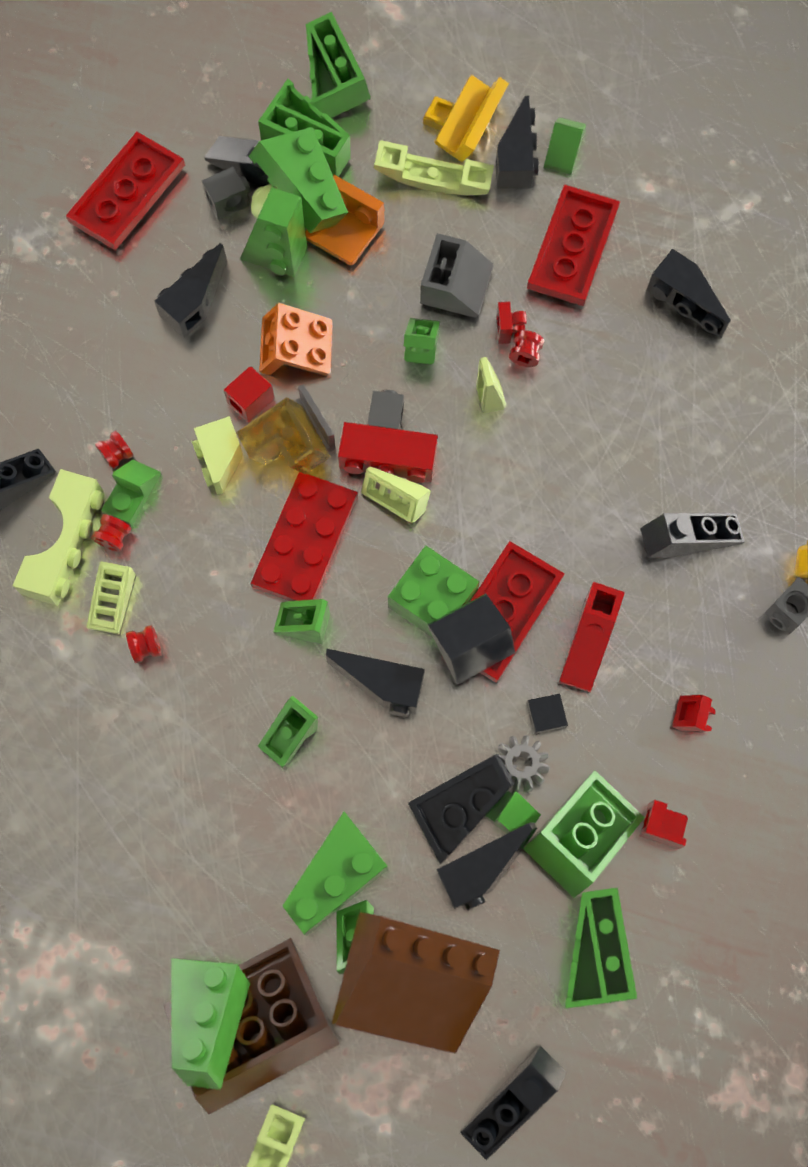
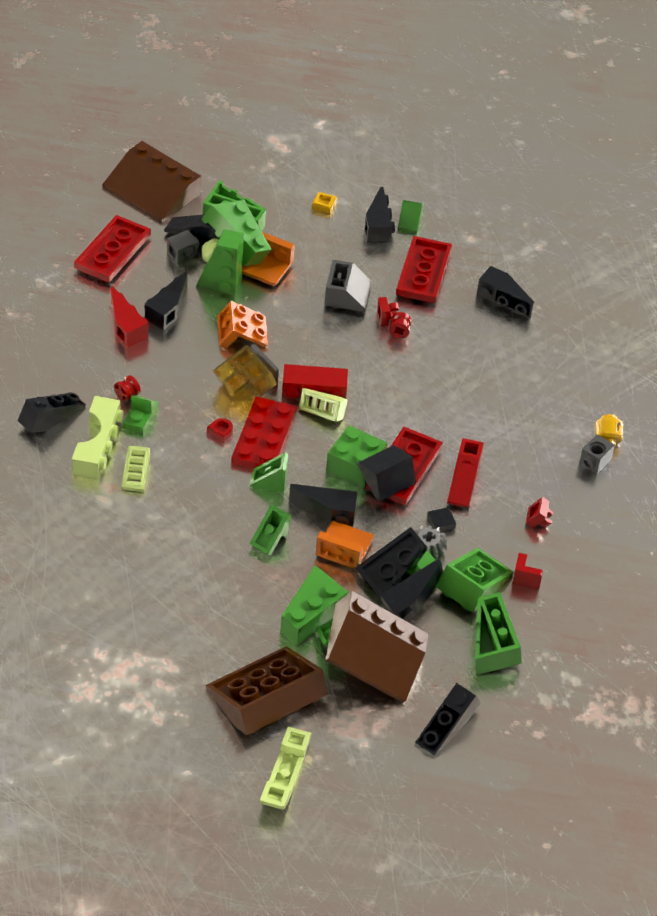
camera: 10 degrees left, 25 degrees down
red wheel [91,514,132,552] -> none
red wheel [126,625,162,664] -> none
bright green wedge [171,958,250,1090] -> none
yellowish green slope [192,416,243,495] -> none
red panel [223,367,275,423] -> none
bright green wedge [306,12,371,118] -> none
dark grey brick [367,390,404,430] -> none
yellowish green slope [374,140,494,195] -> none
bright green slope [403,318,440,365] -> none
yellow panel [435,75,509,162] -> none
yellowish green slope [476,357,506,413] -> none
black slope [640,513,745,558] -> none
none -> reddish brown slope [102,141,201,223]
none -> red slope [111,287,149,348]
none -> red tile [207,418,233,443]
none -> orange bracket [315,521,374,569]

